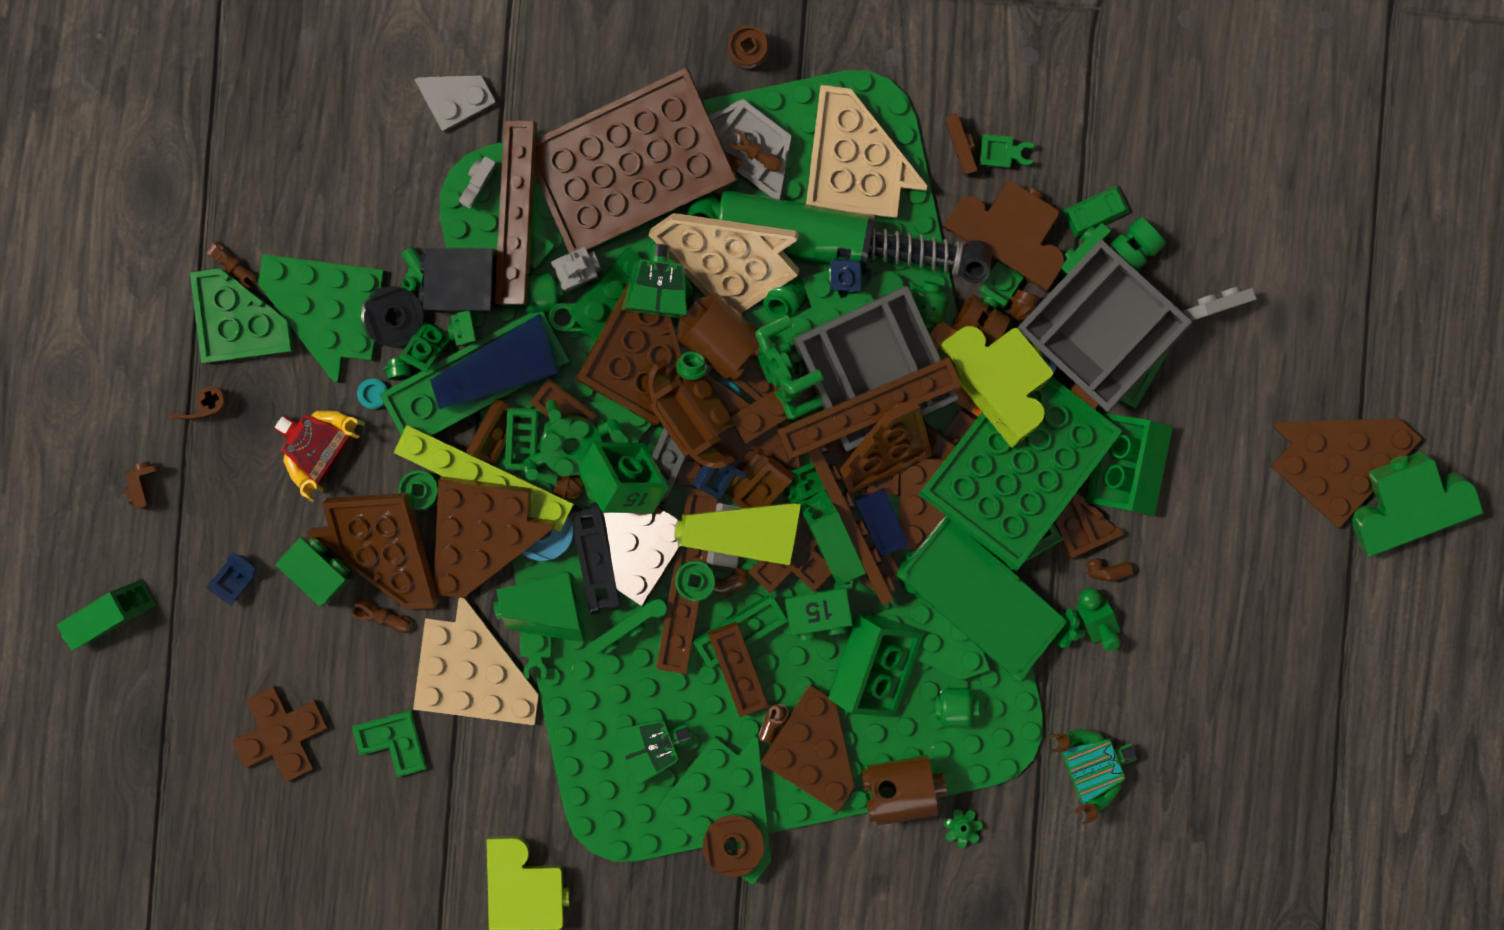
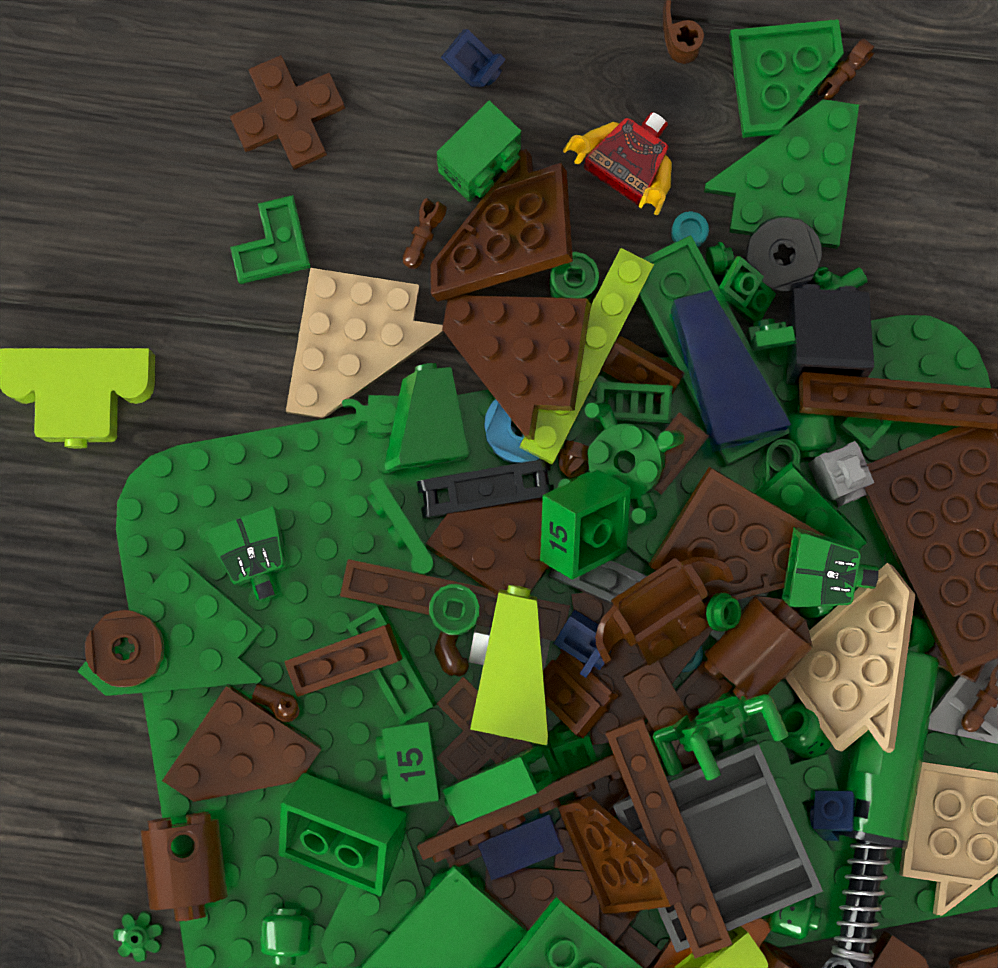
camera: 90 degrees right, 5 degrees down
light grey plate [459,156,498,209] -> none

